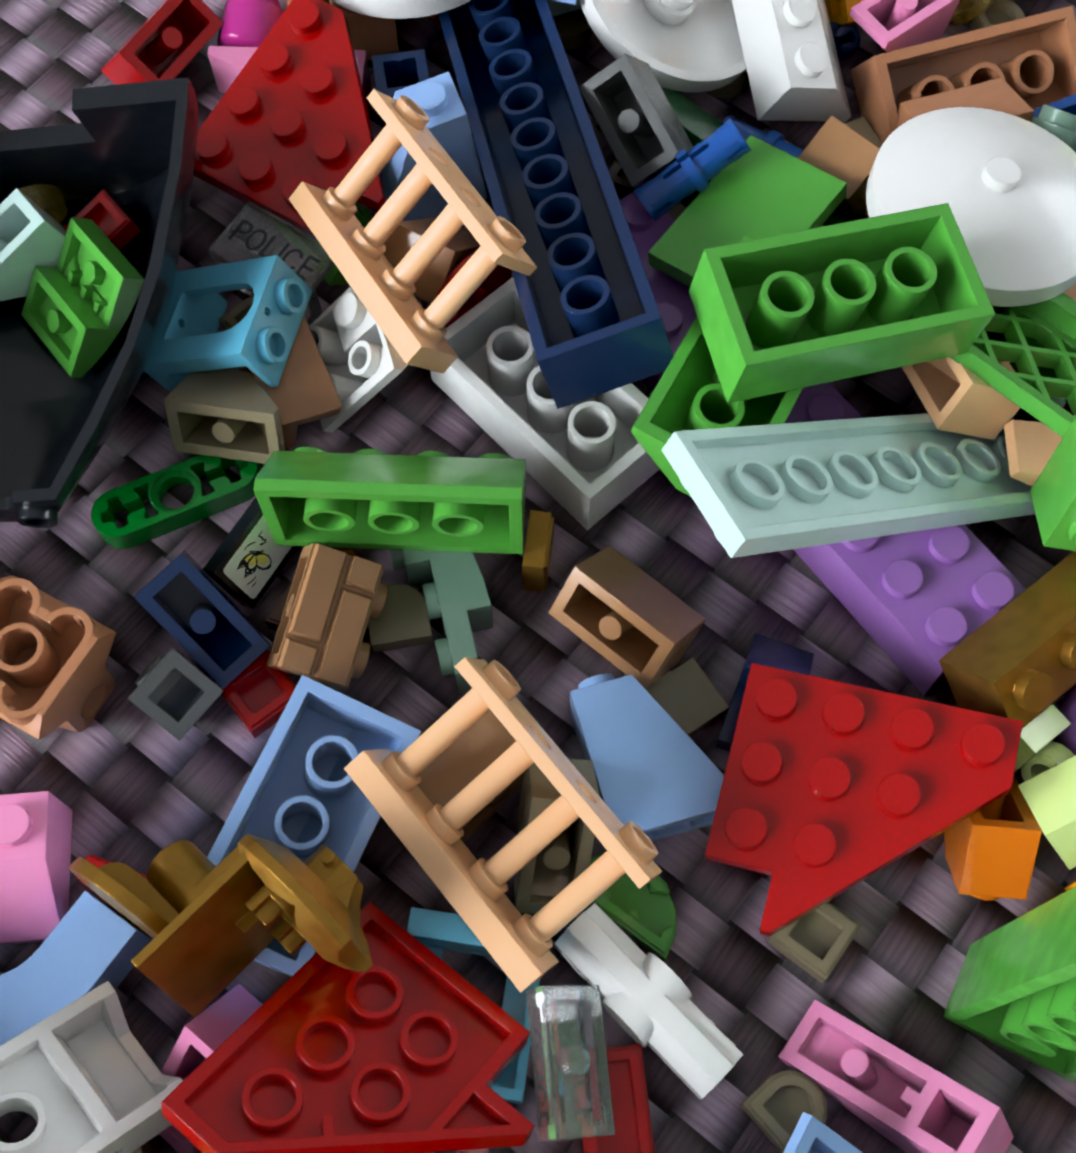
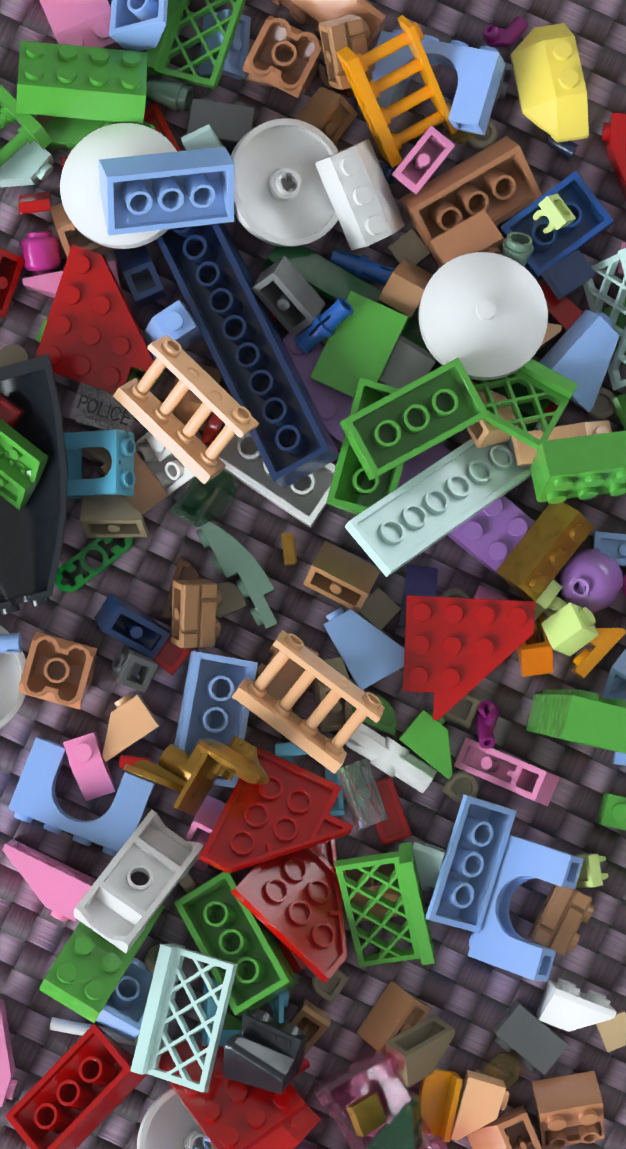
camera: 15 degrees left, 20 degrees up
tile [202,498,298,609] -> none
bright green slope [253,447,526,554] -> none
none -> light nougat slope [102,693,160,762]
none -> clear green slope [170,471,237,528]
none -> bright green slope [398,709,452,780]
none -> magenta arm [476,700,499,749]

